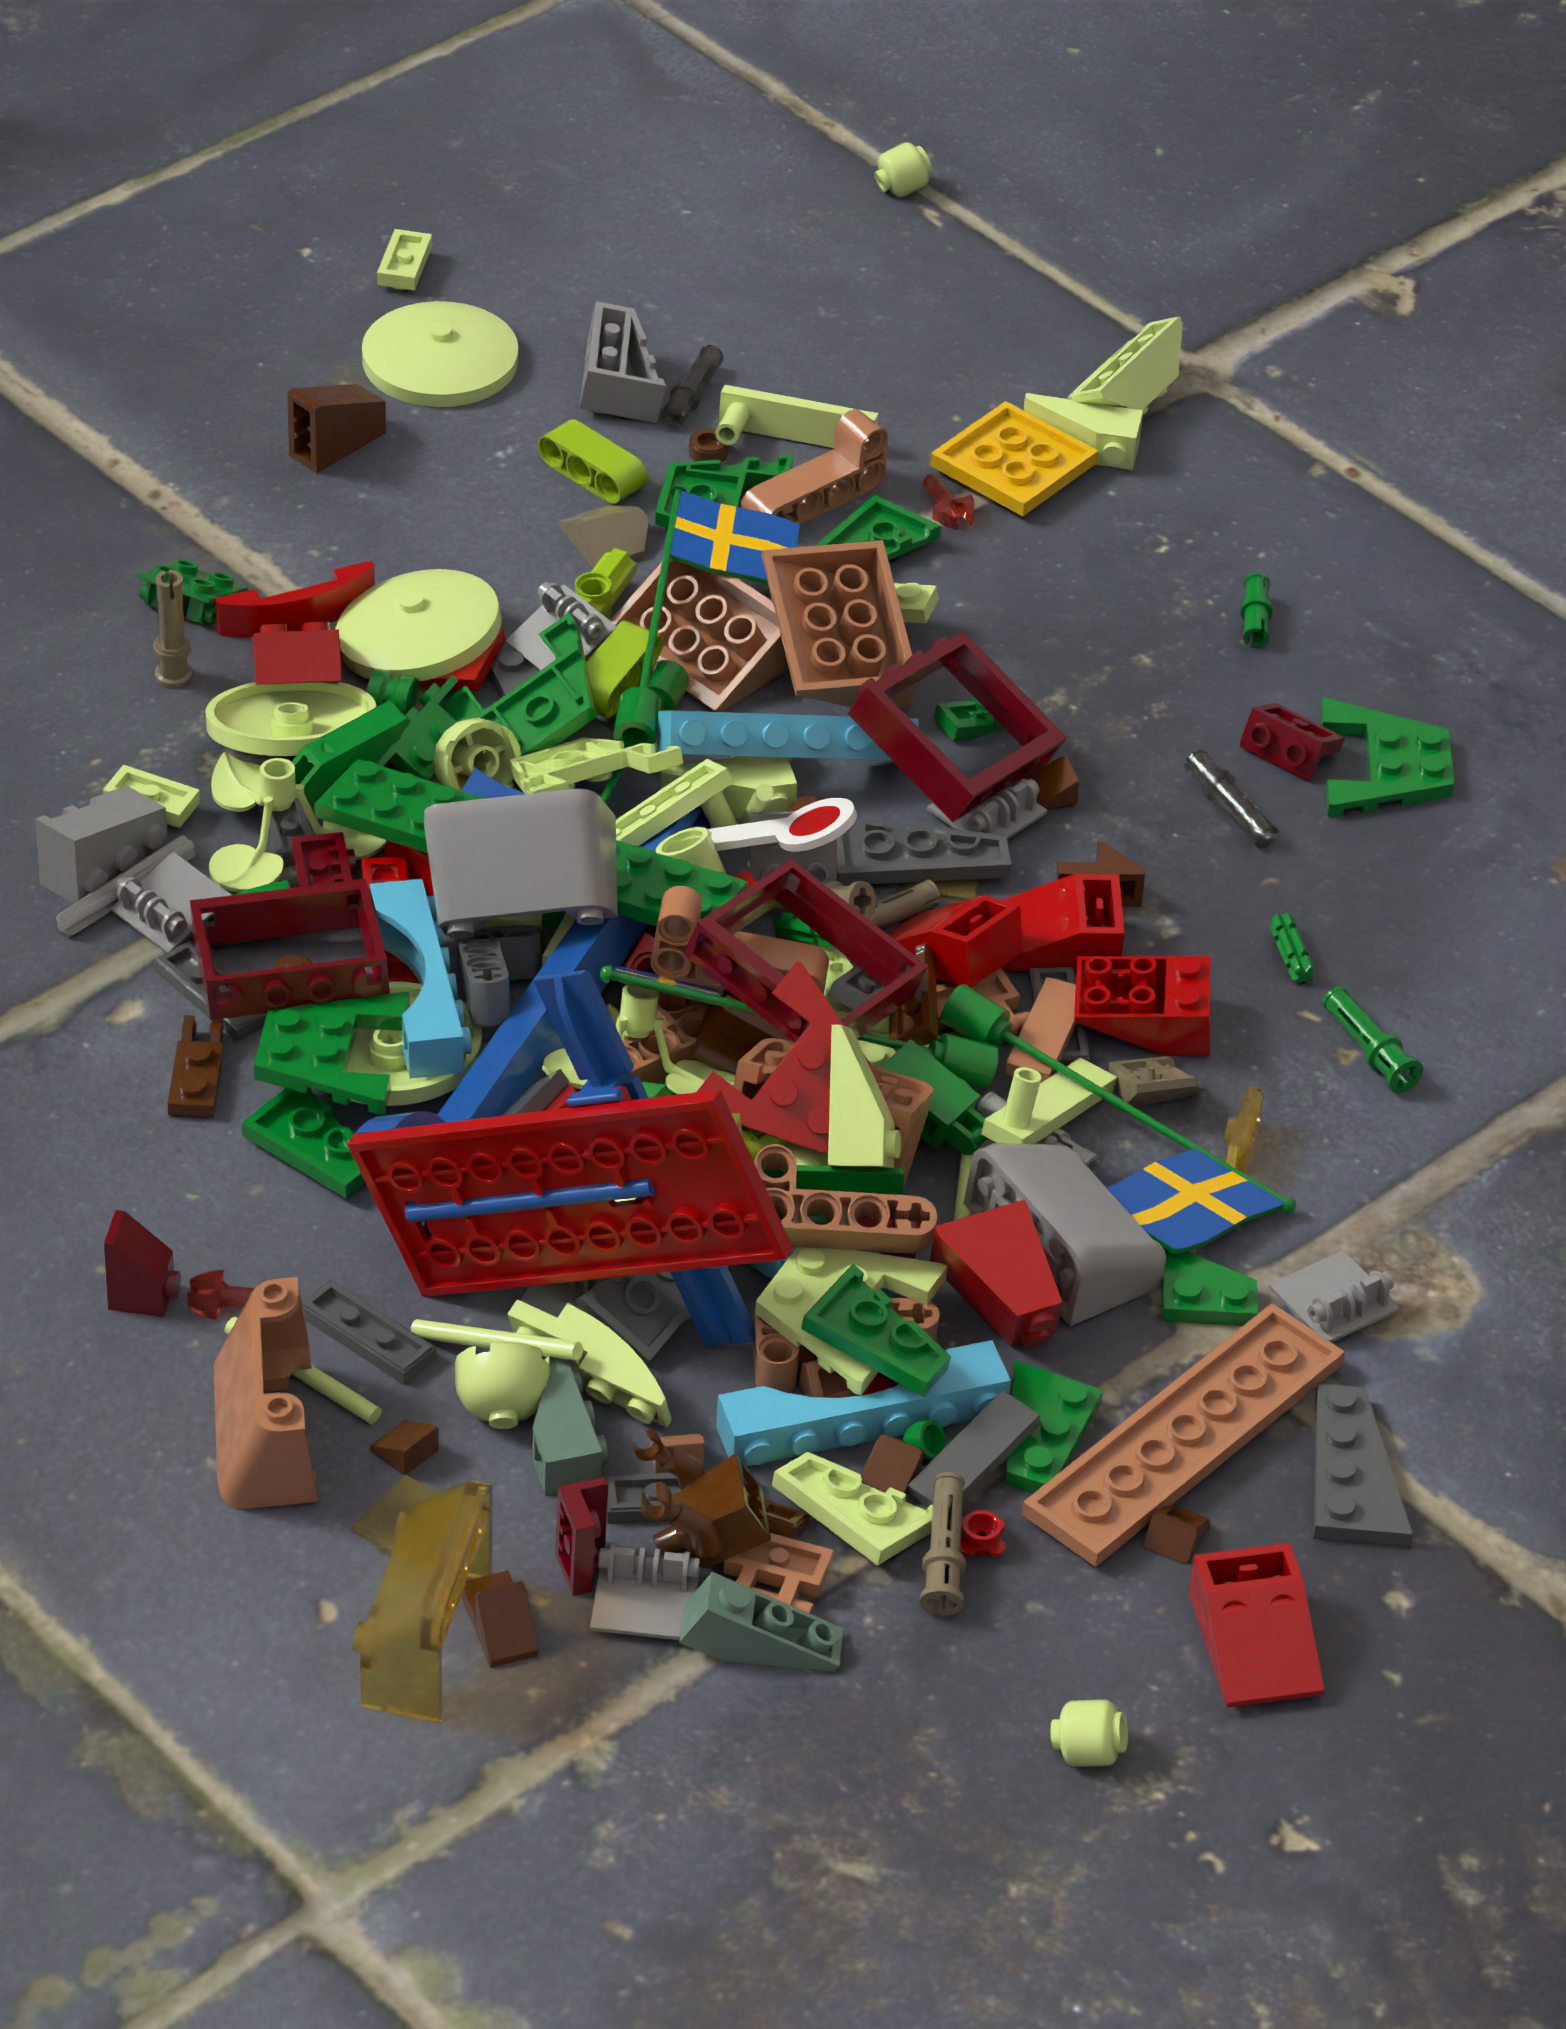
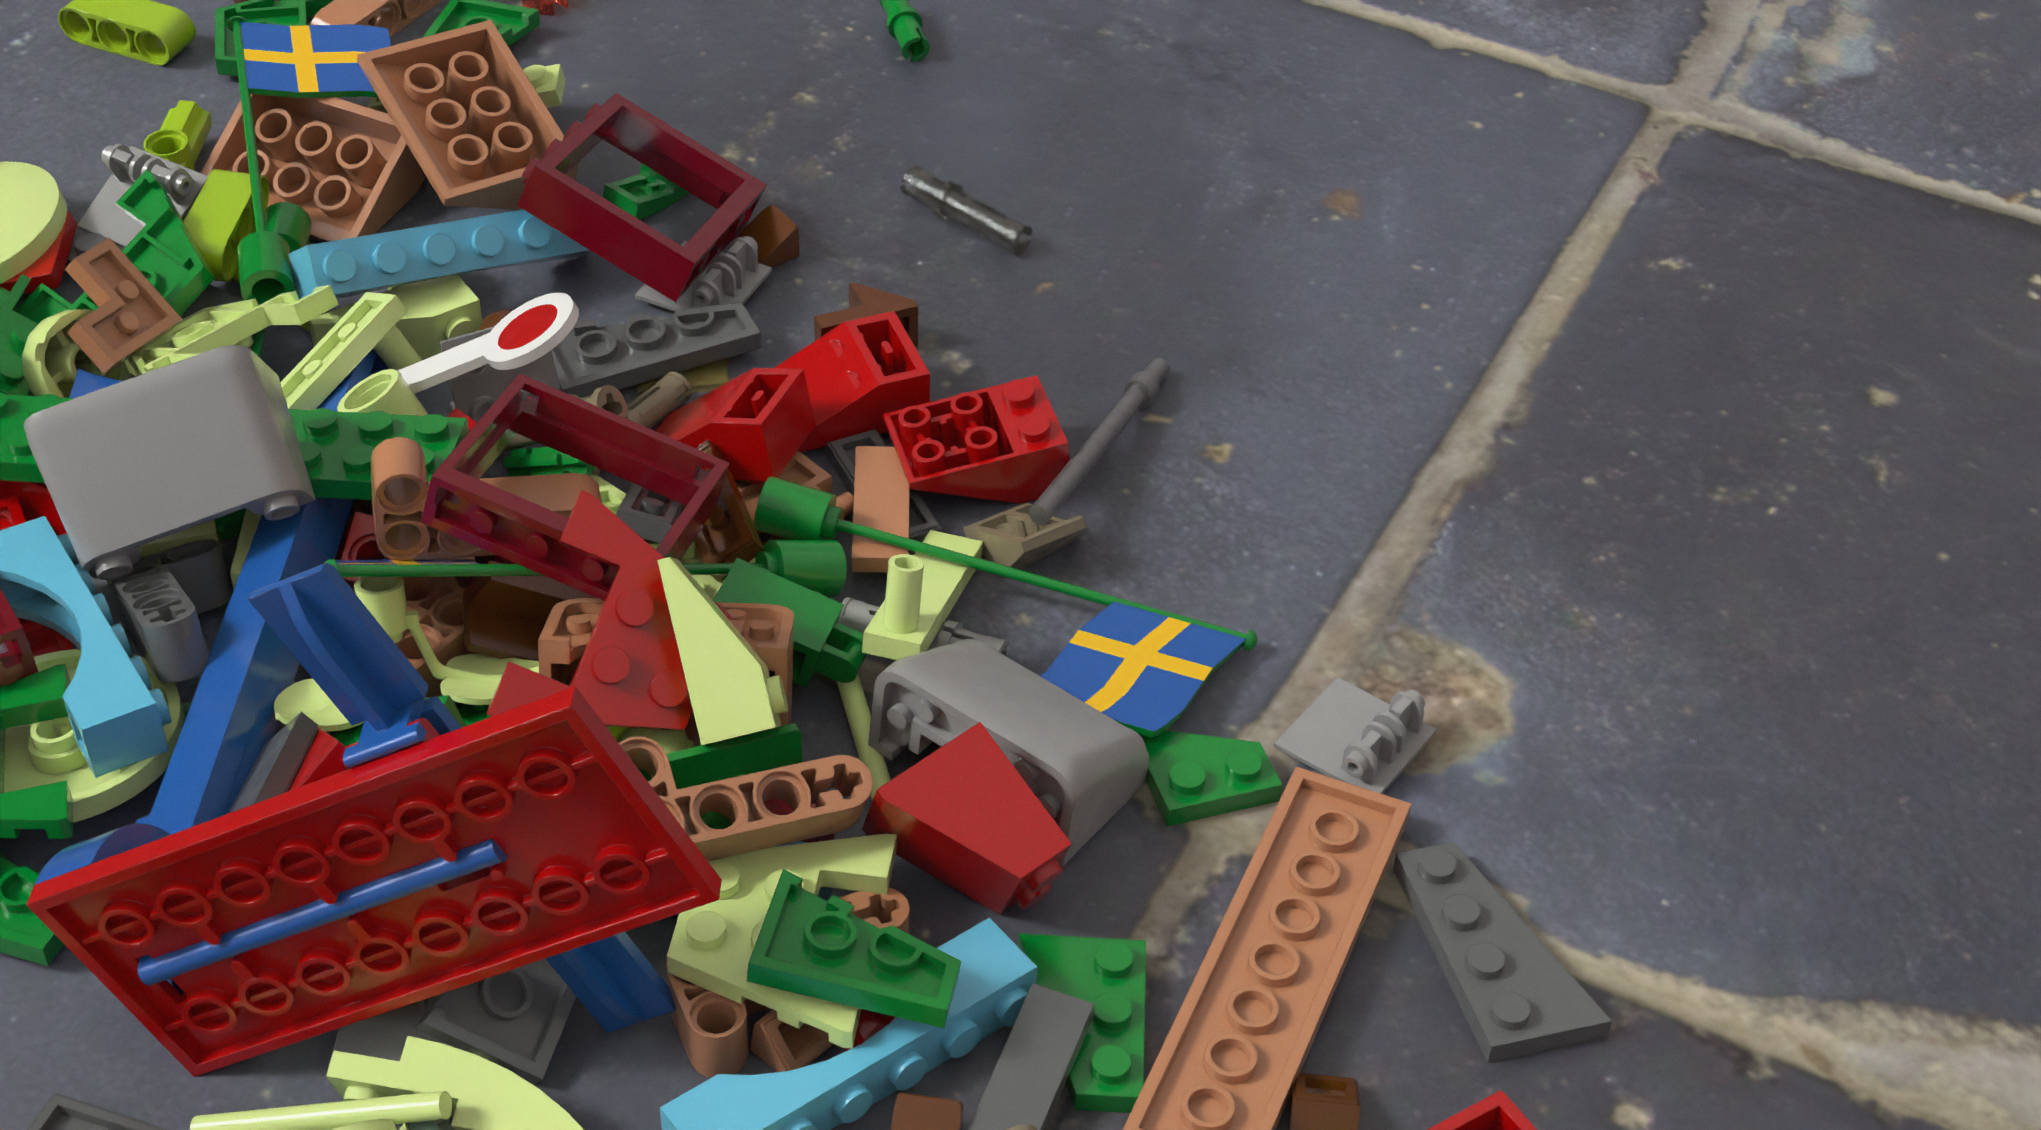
camera: 20 degrees left, 0 degrees up
dark tan slope [559,506,649,568] -> none
yellowish green bar [740,783,774,824] -> none
green hinge [902,1420,945,1460] -> none
clear yellow plate [1224,1085,1265,1173] -> none
dark red bracket [1240,703,1345,780] -> none
green axle [1270,913,1315,984] -> none
green wing [1320,698,1454,817] -> none
green pin [1322,986,1423,1093] -> none
none -> nougat plate [65,237,182,374]
none -> flat silver bar [1029,358,1170,525]

